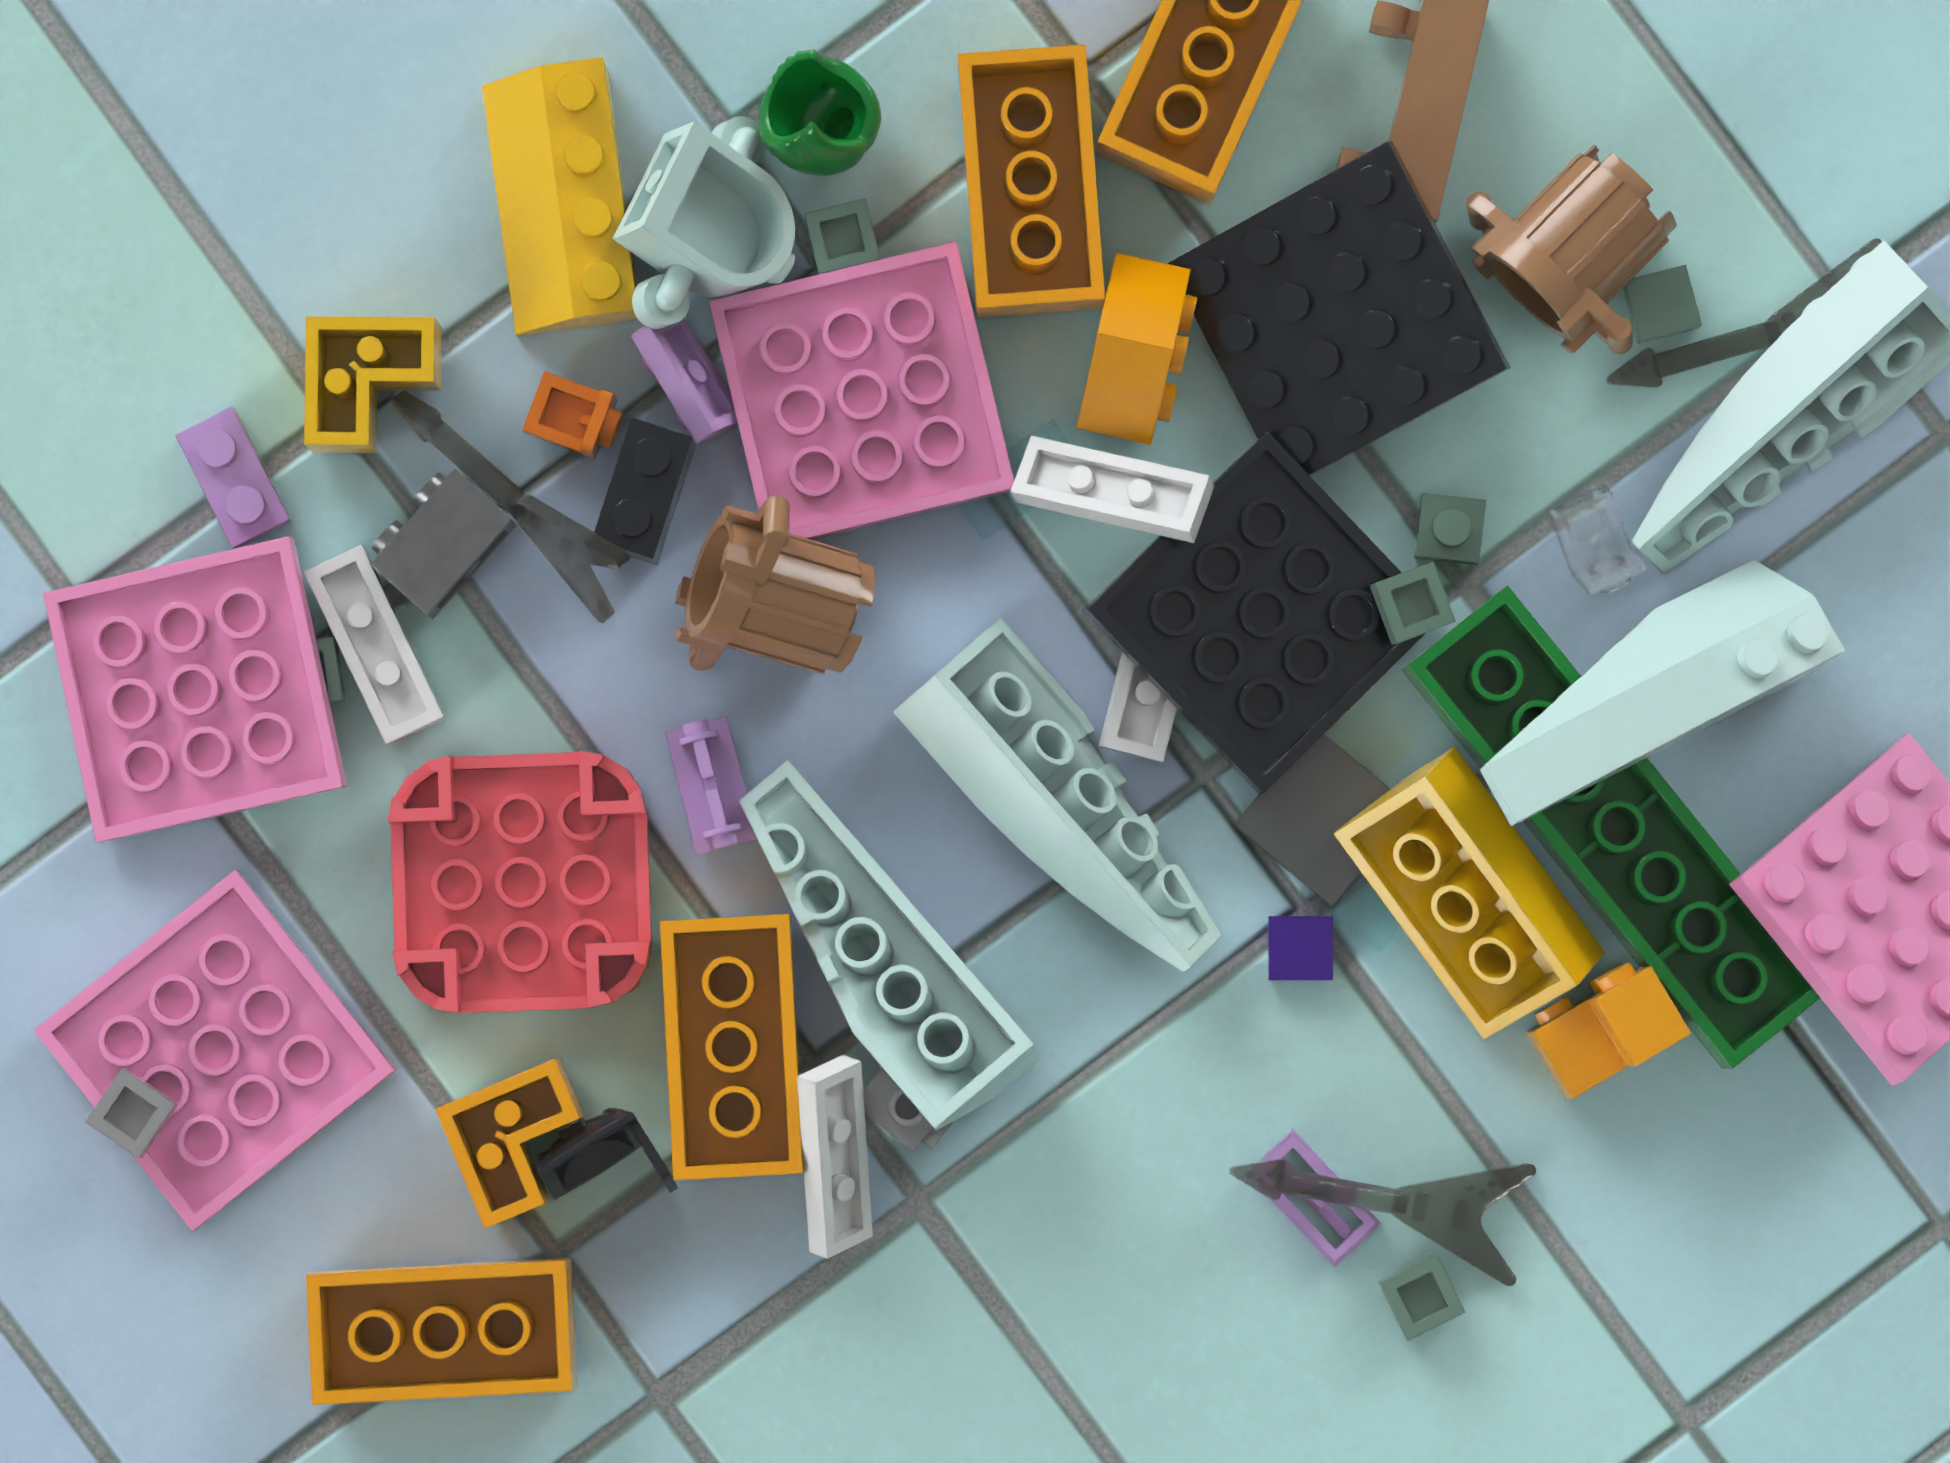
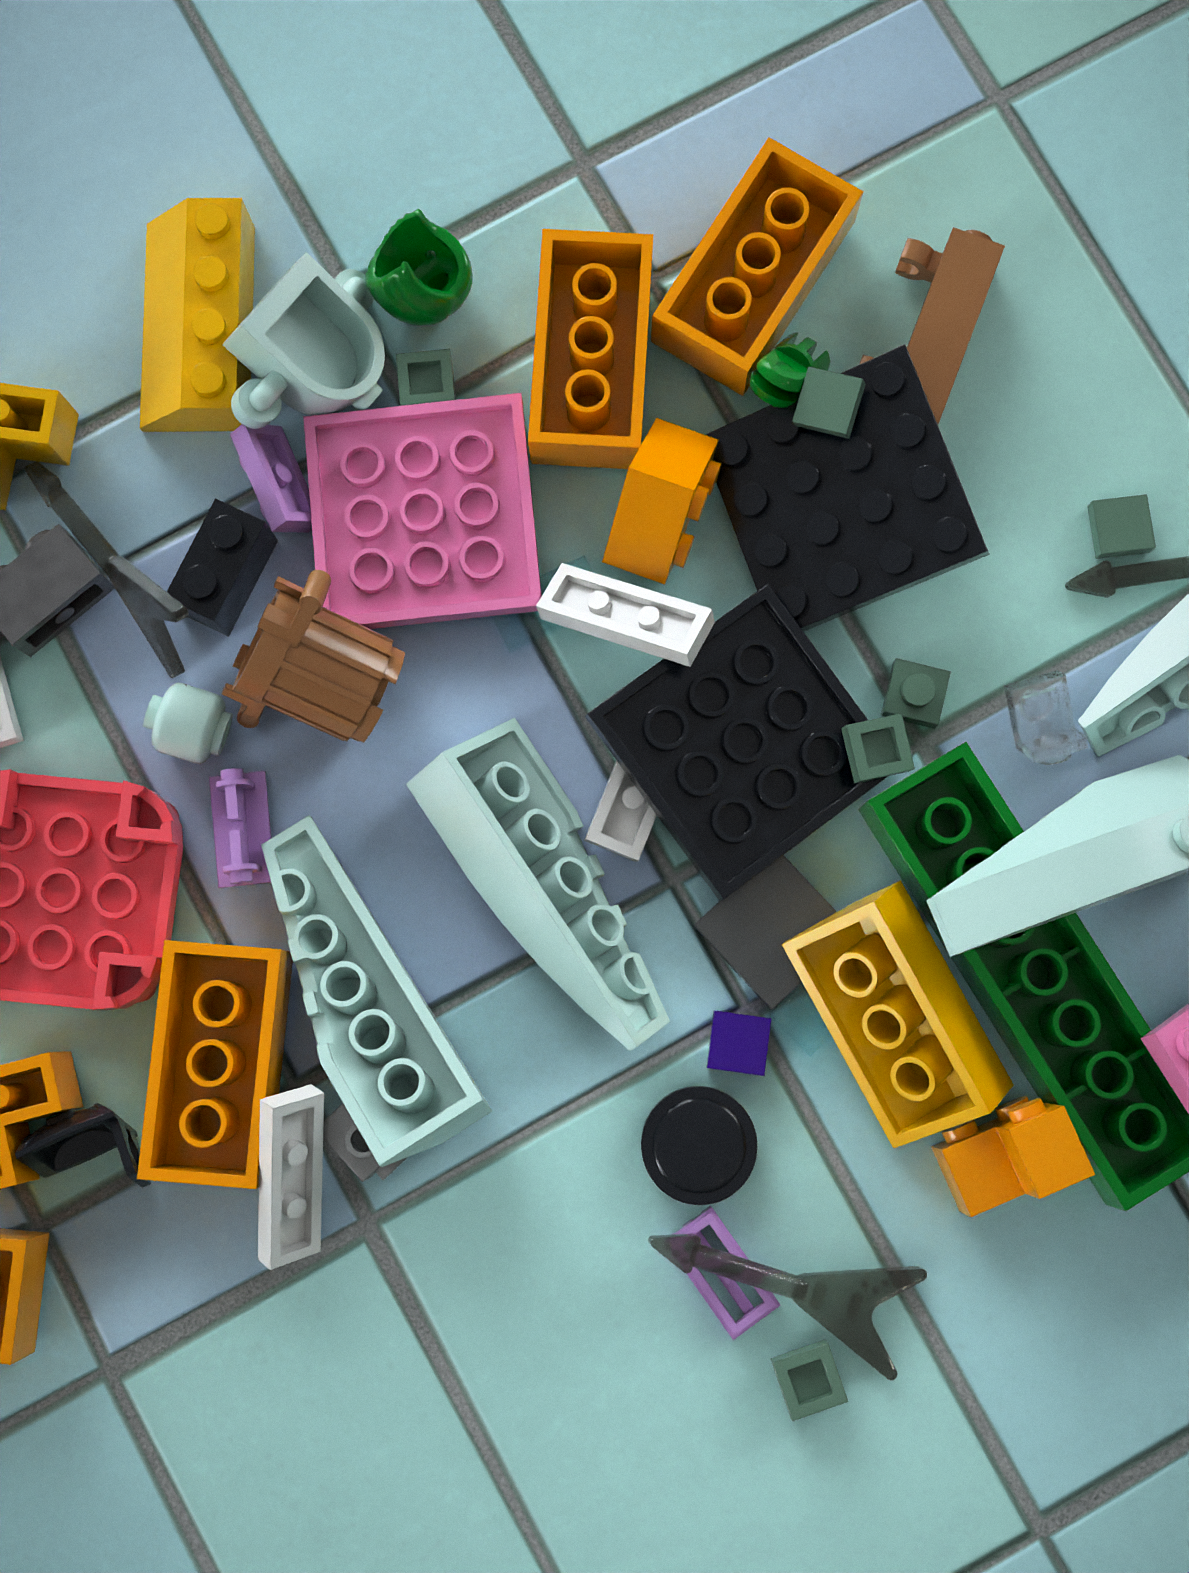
camera: 15 degrees right, 5 degrees down
orange bracket [522,371,623,459] -> none
medium nougat container [1466,145,1677,354] -> none
none -> light aqua head [143,683,233,764]
none -> black piece [641,1086,757,1205]
none -> green arm [750,332,831,408]
none -> sand green tile [792,367,866,439]

